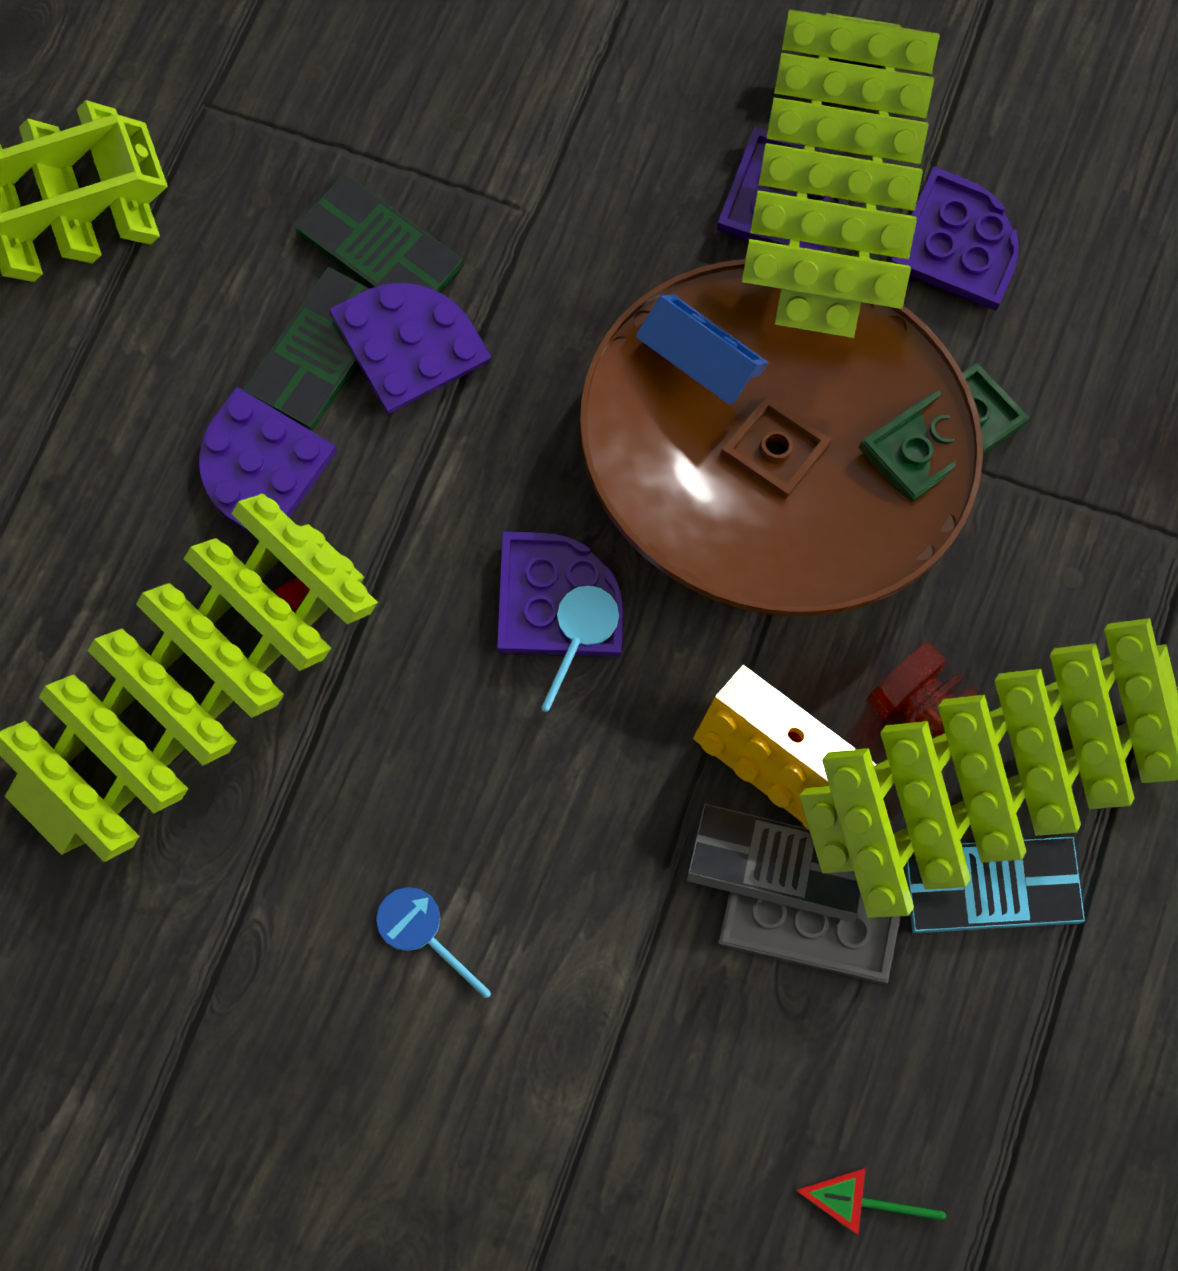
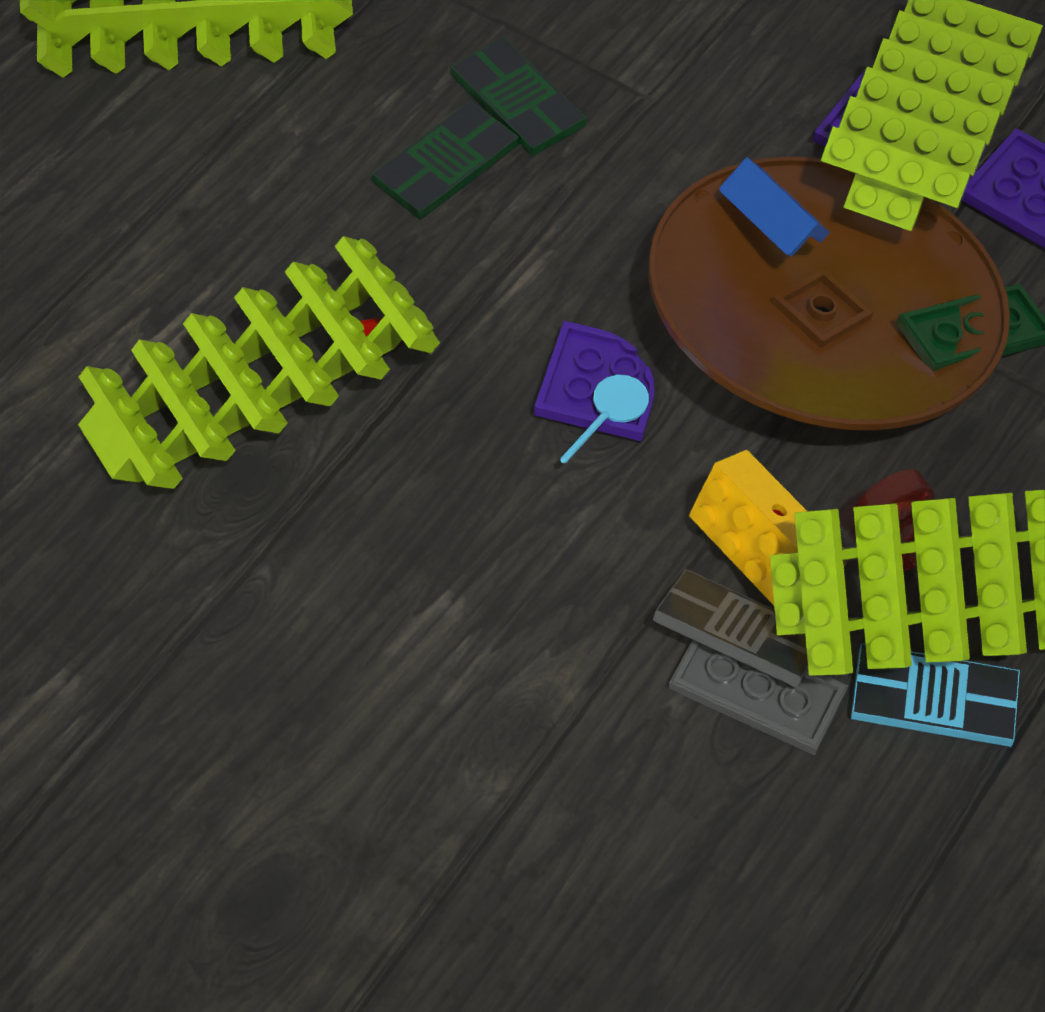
camera: 15 degrees right, 15 degrees down
dark purple plate [199,387,337,540] -> none
dark purple plate [329,283,492,415] -> none
blue piece [376,887,491,998] -> none
piece [796,1168,946,1236] -> none

